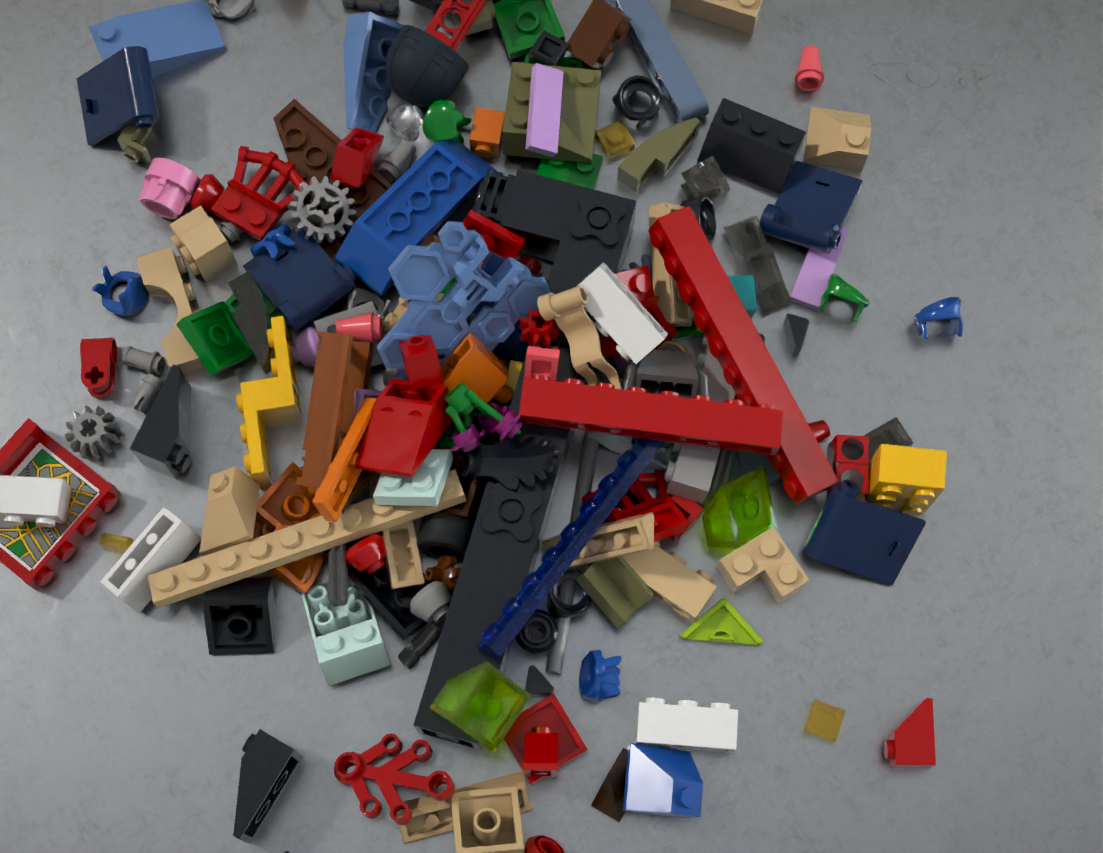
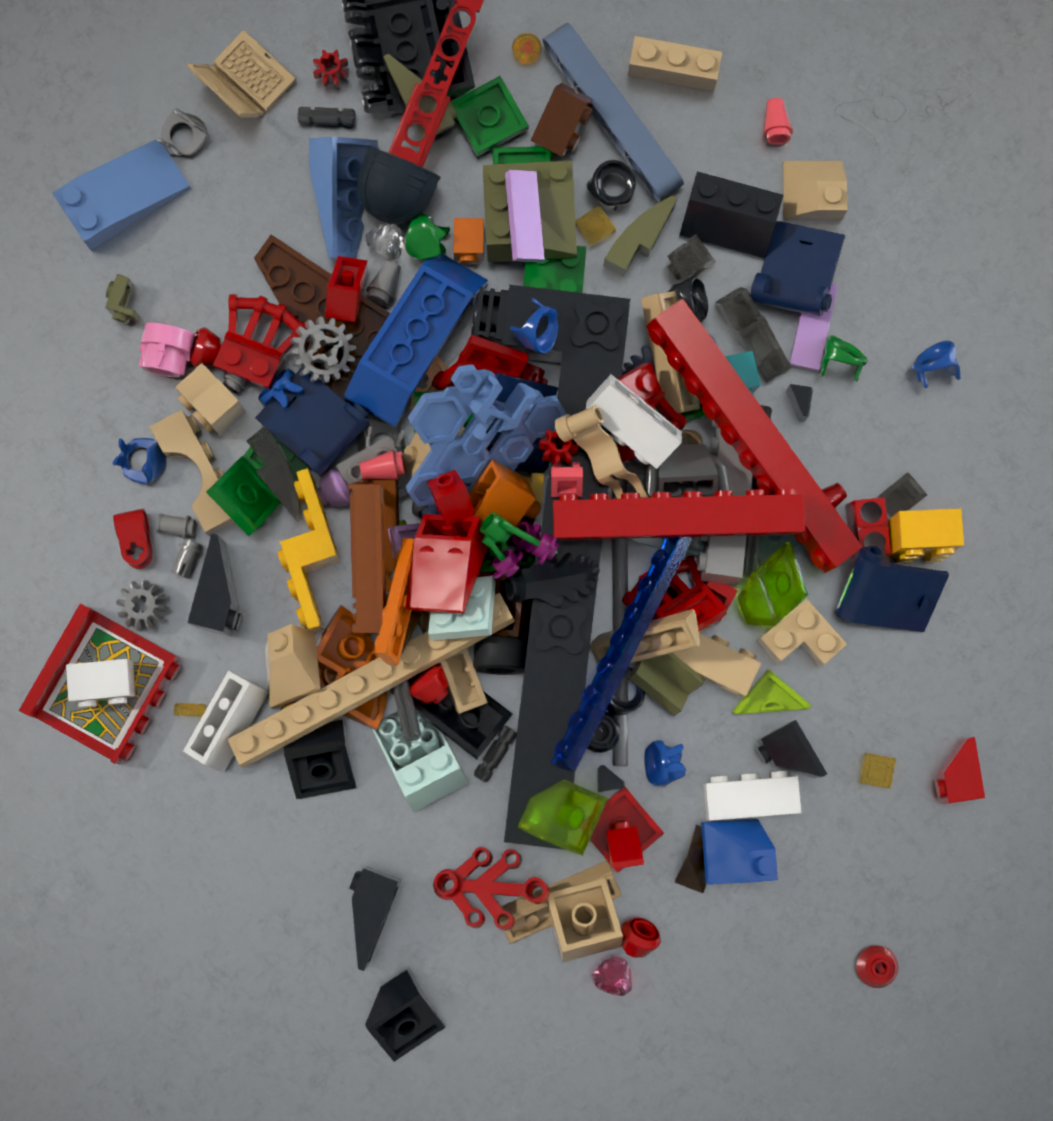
camera: 10 degrees left, 10 degrees up
dark blue door [77,46,159,146] -> none
light grey cone [410,581,451,623] -> none
reddish brown plant [425,555,461,594] -> none
black slope [529,30,569,66] -> none
none -> blue piece [510,298,559,354]
none -> black slope [756,720,827,778]

